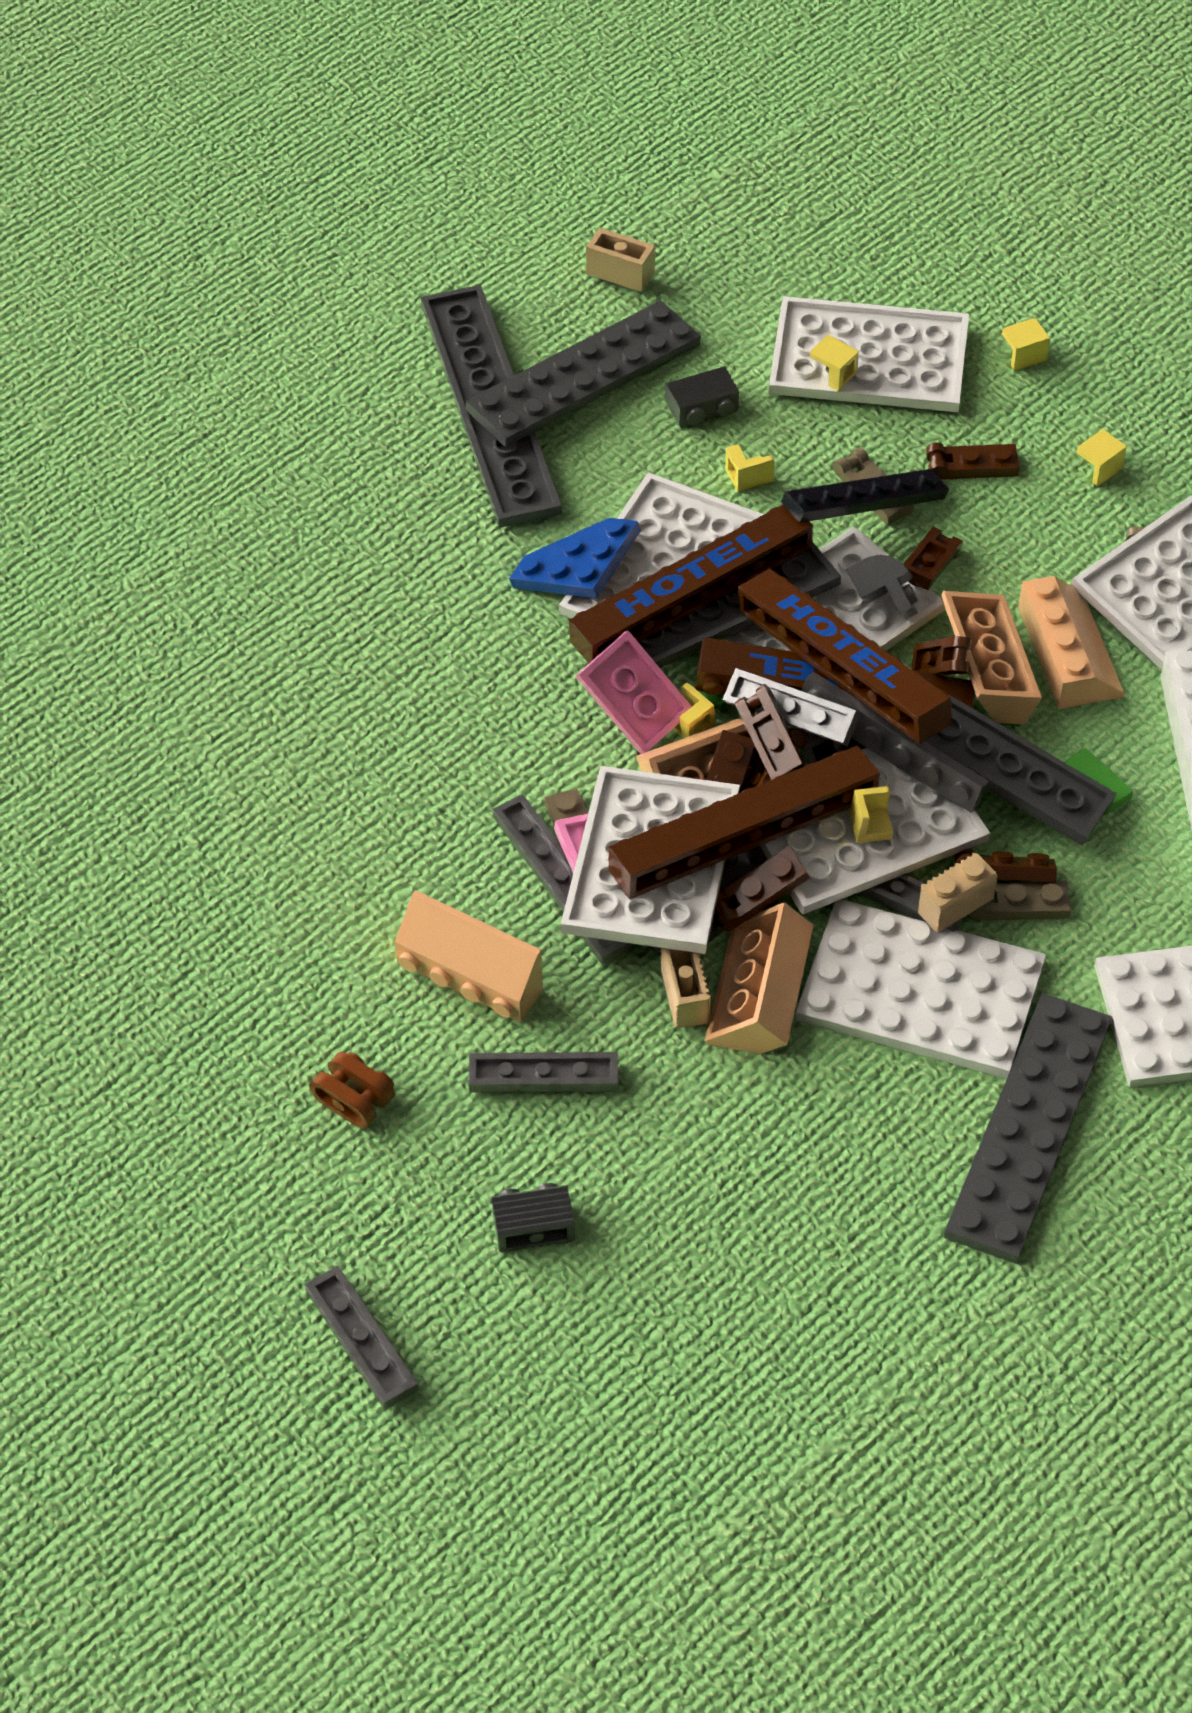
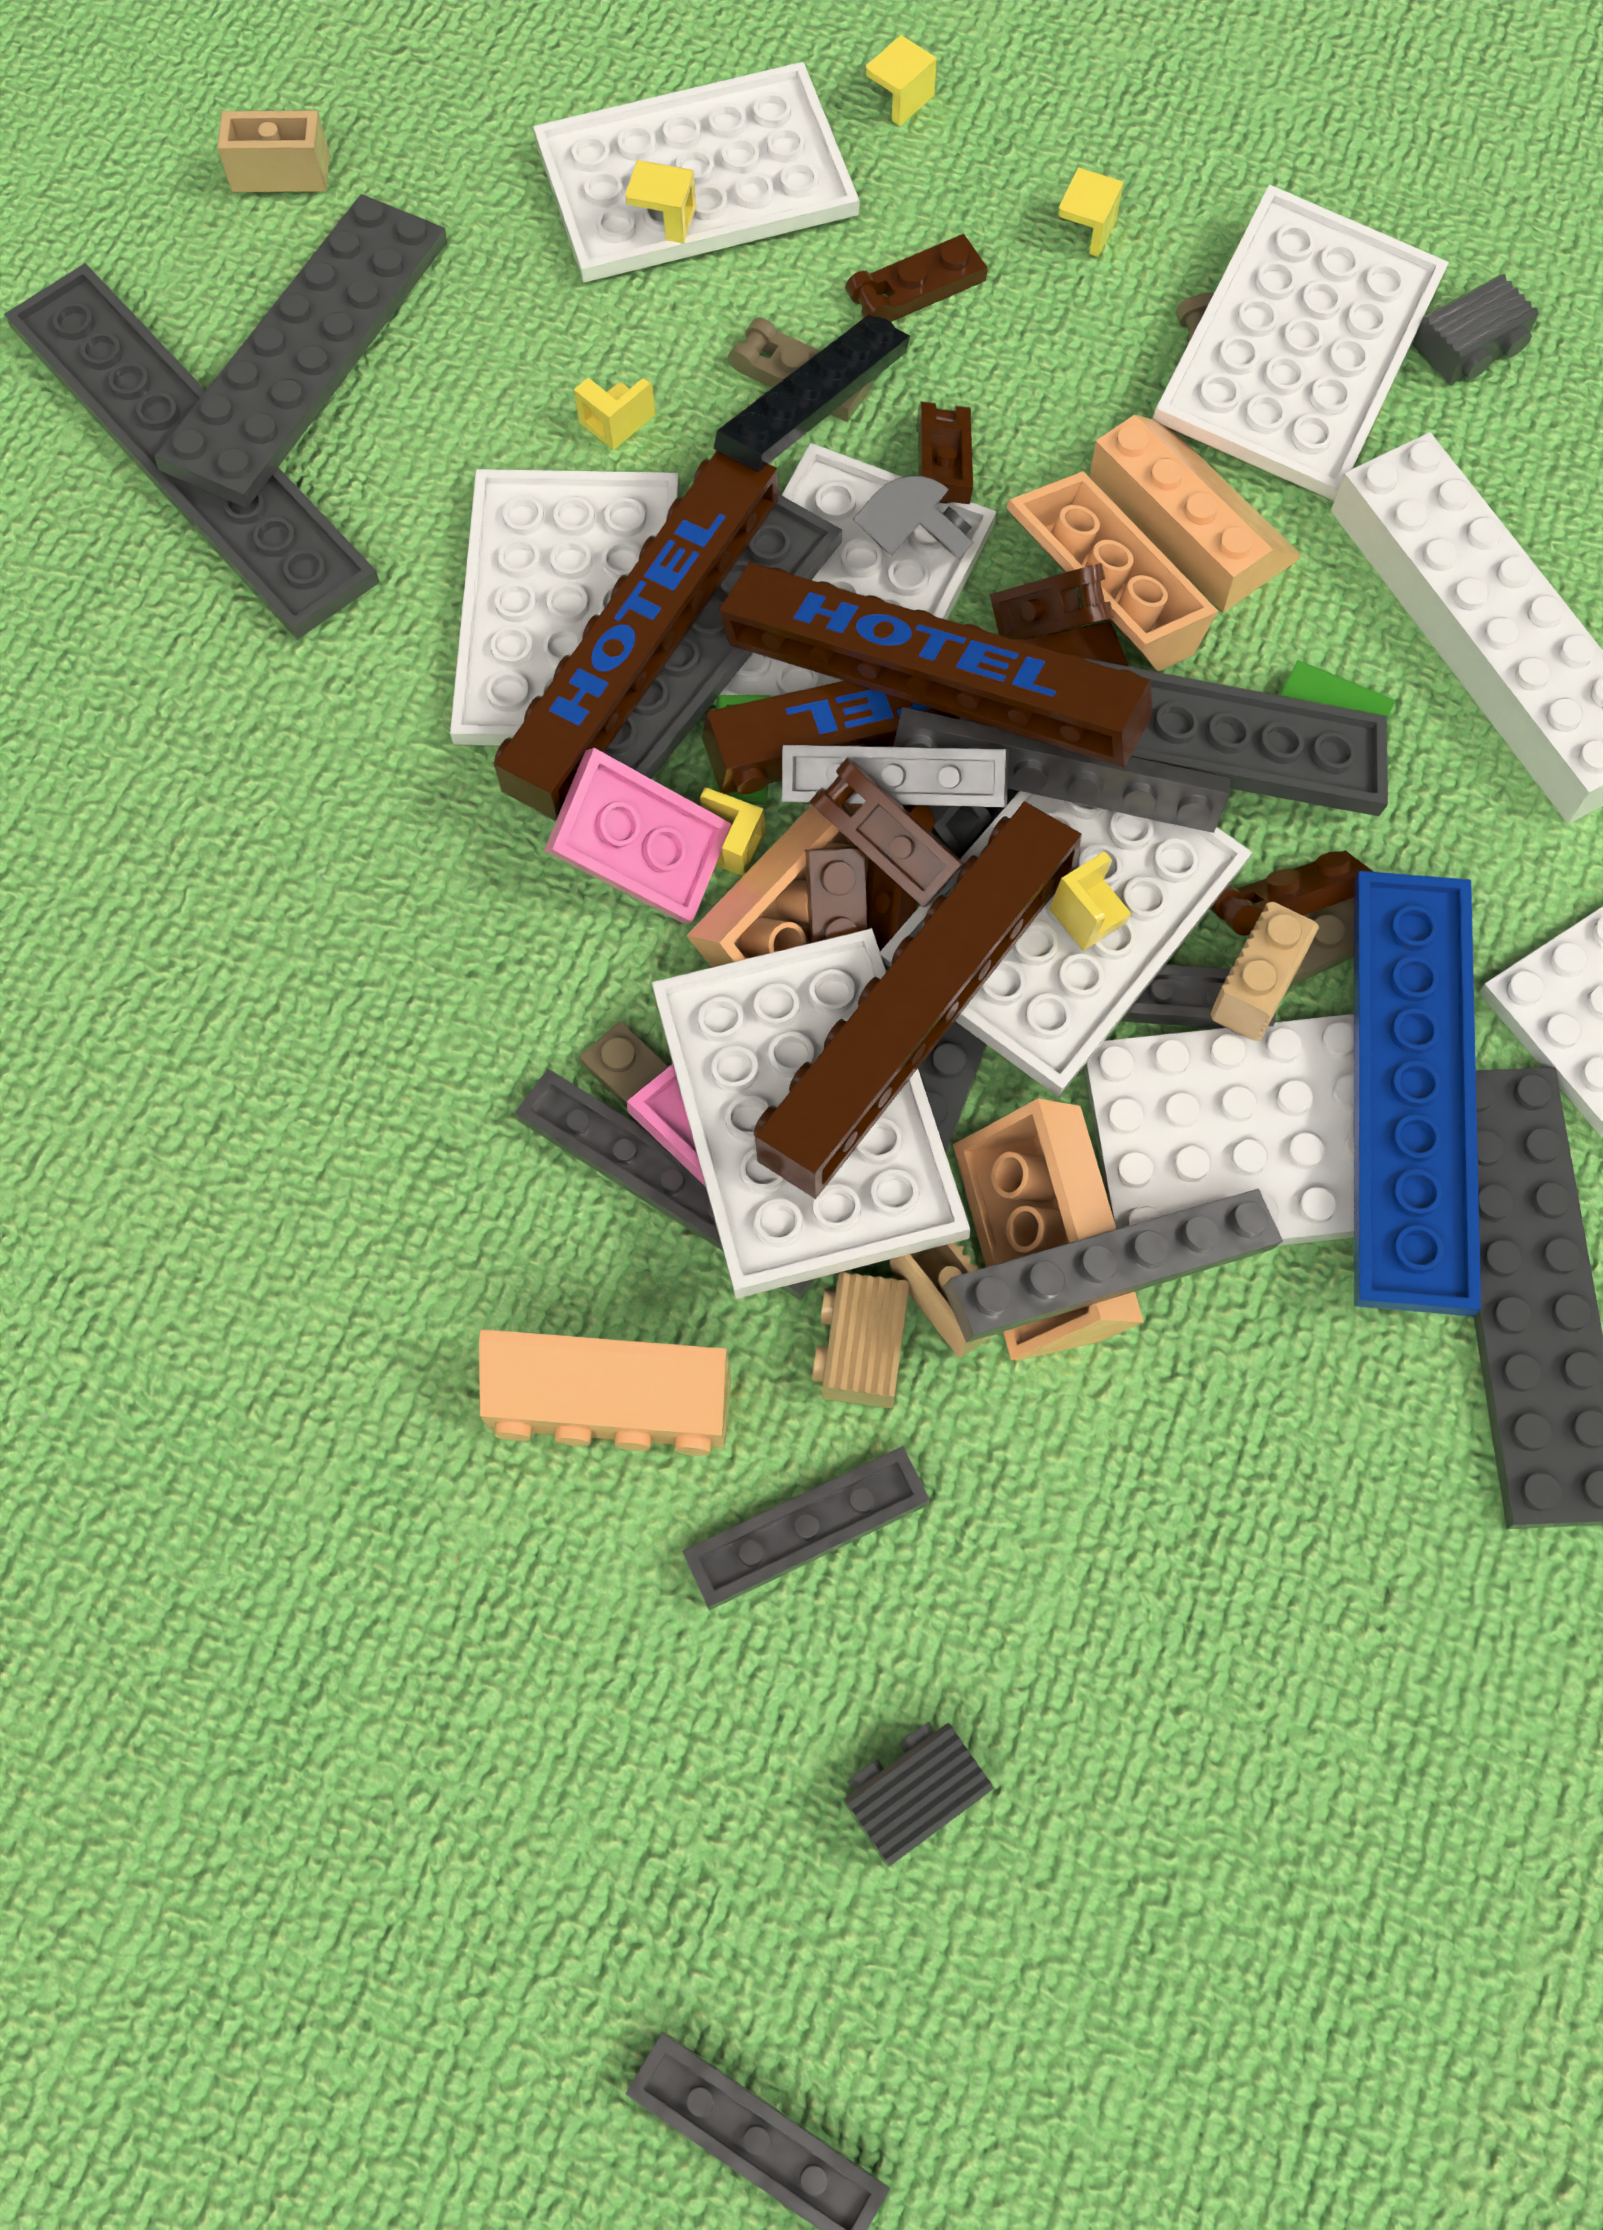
camera: 25 degrees left, 15 degrees up
dark orange brick [309,1052,395,1129] -> none
blue plate [509,518,641,598] -> none
dark grey brick [665,366,739,428] -> none
reddish brown plate [715,846,811,931] -> none
none -> tan brick [812,1272,909,1409]
none -> flat silver plate [943,1188,1283,1343]
none -> blue plate [1354,871,1481,1317]

